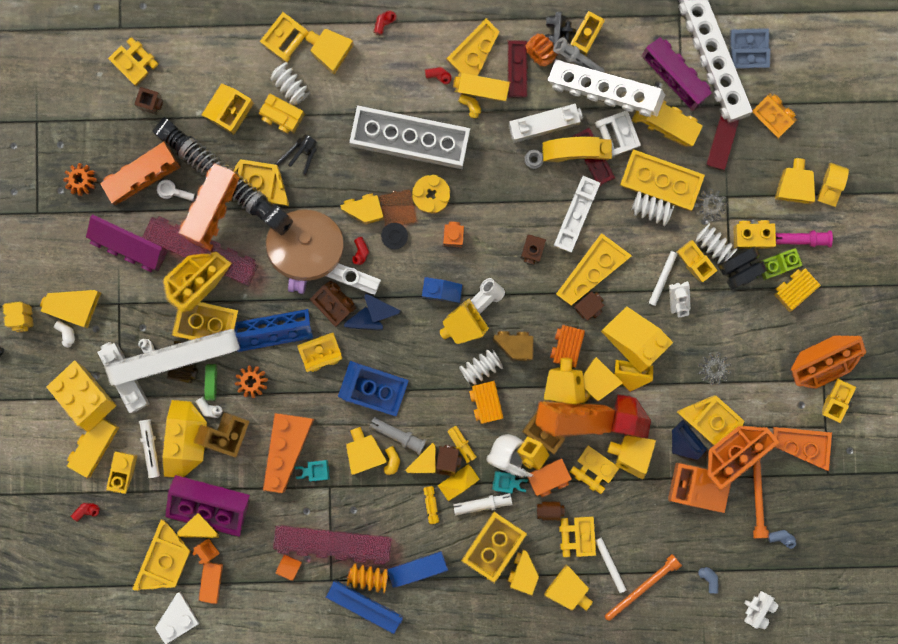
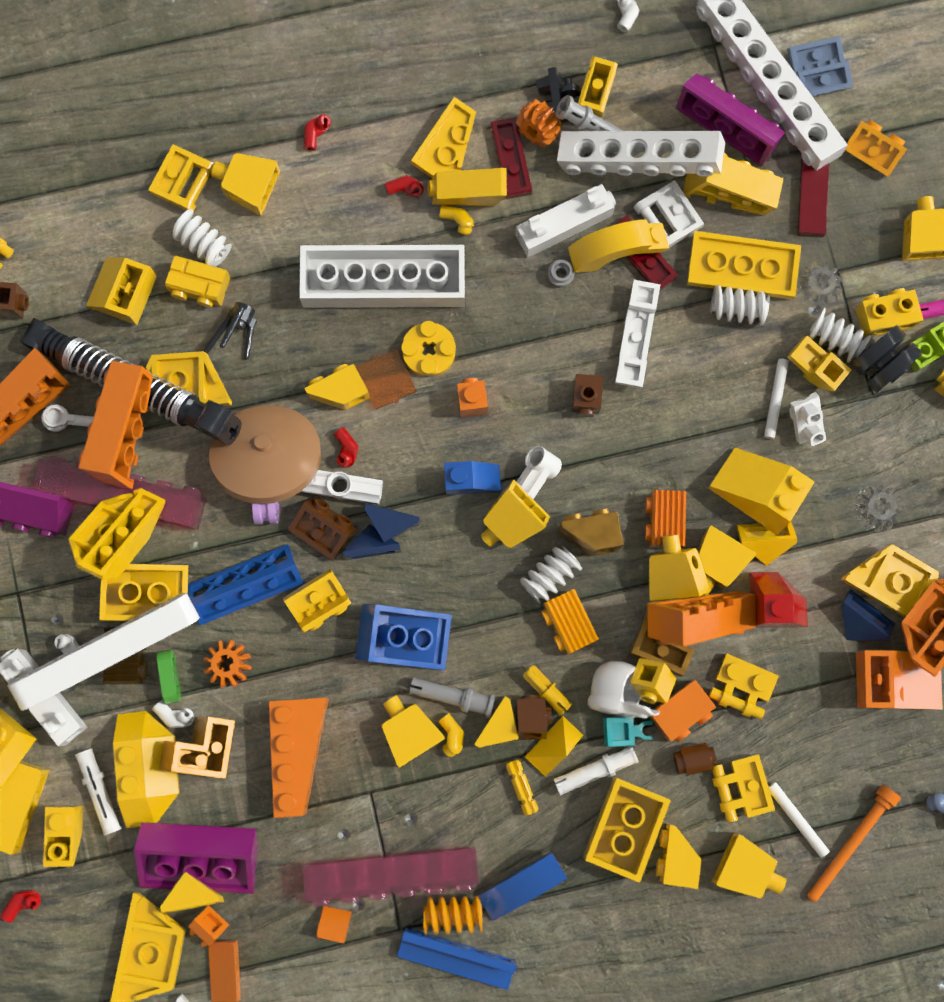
camera: 10 degrees left, 5 degrees down
teal plate [295,460,330,481] -> none
black piece [381,223,408,249] -> none
yellow wing [556,233,632,306] -> none
reddish brown brick [573,291,605,322] -> none
yellow torso [607,436,656,479] -> none

